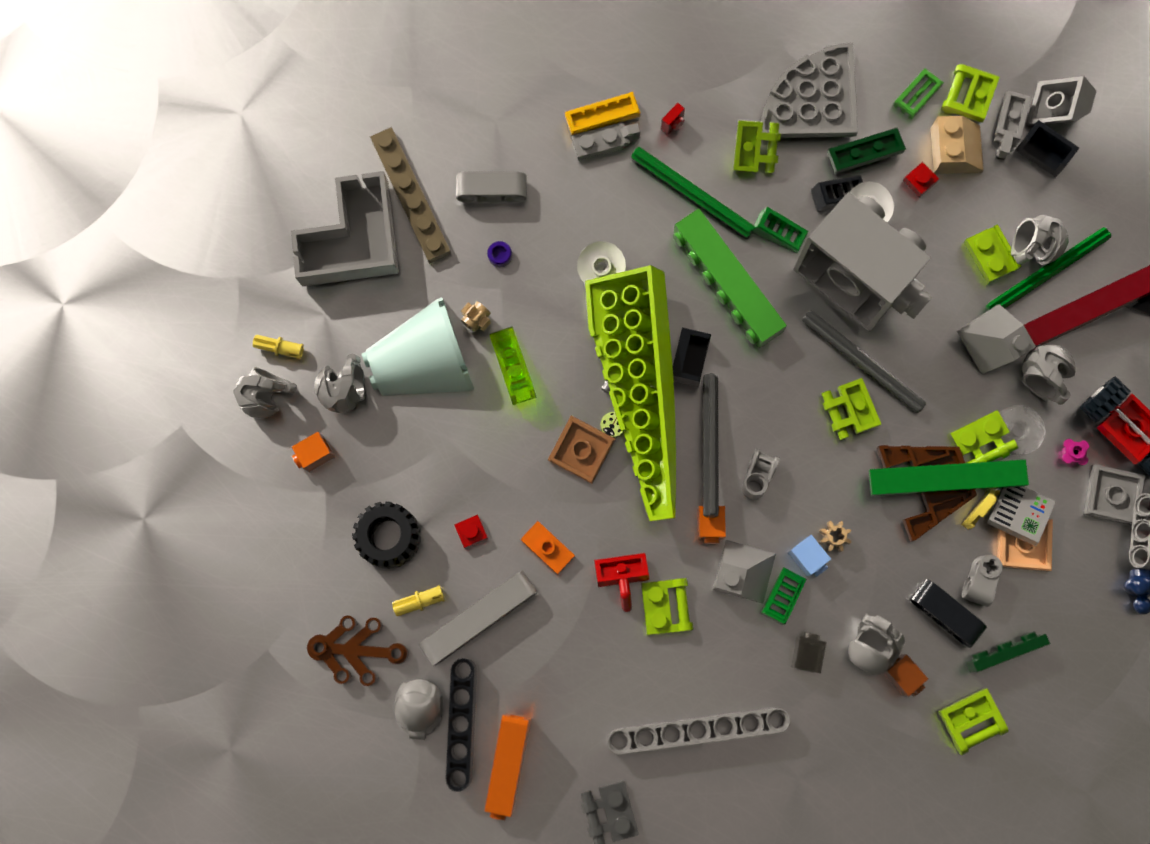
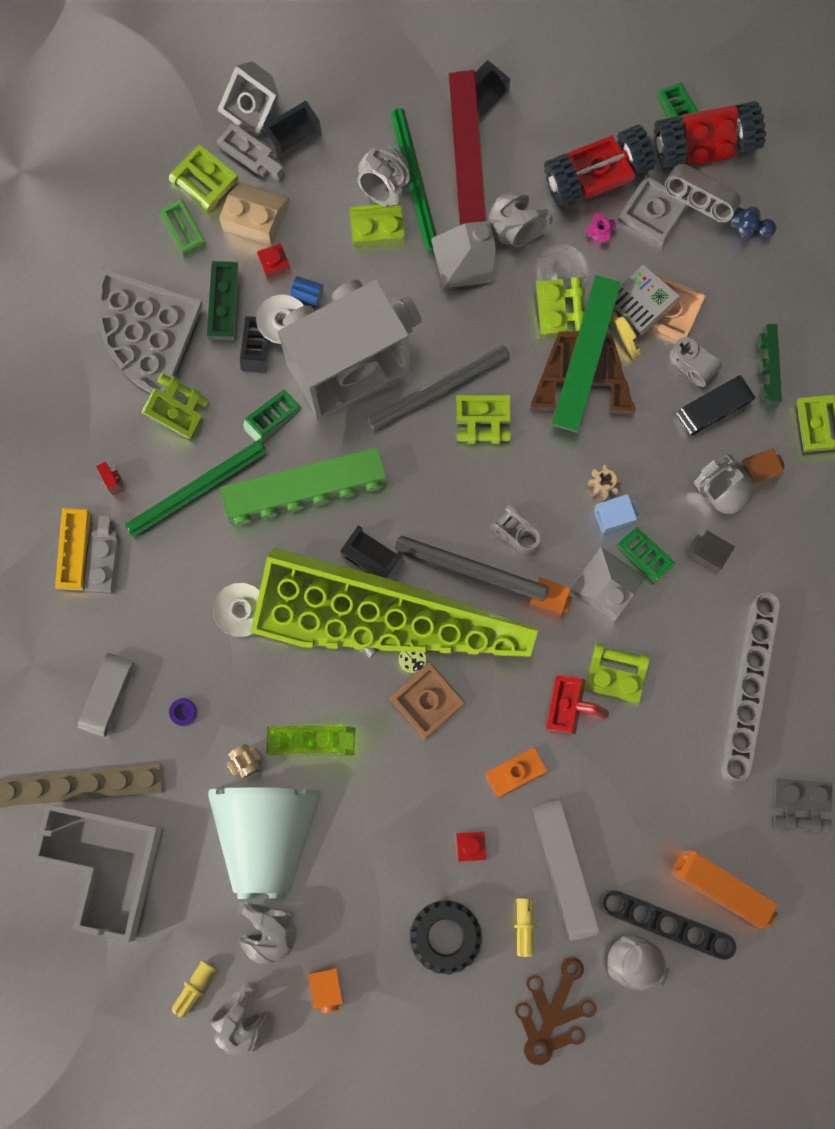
camera: 75 degrees left, 0 degrees up
none -> blue piece [290,276,324,306]

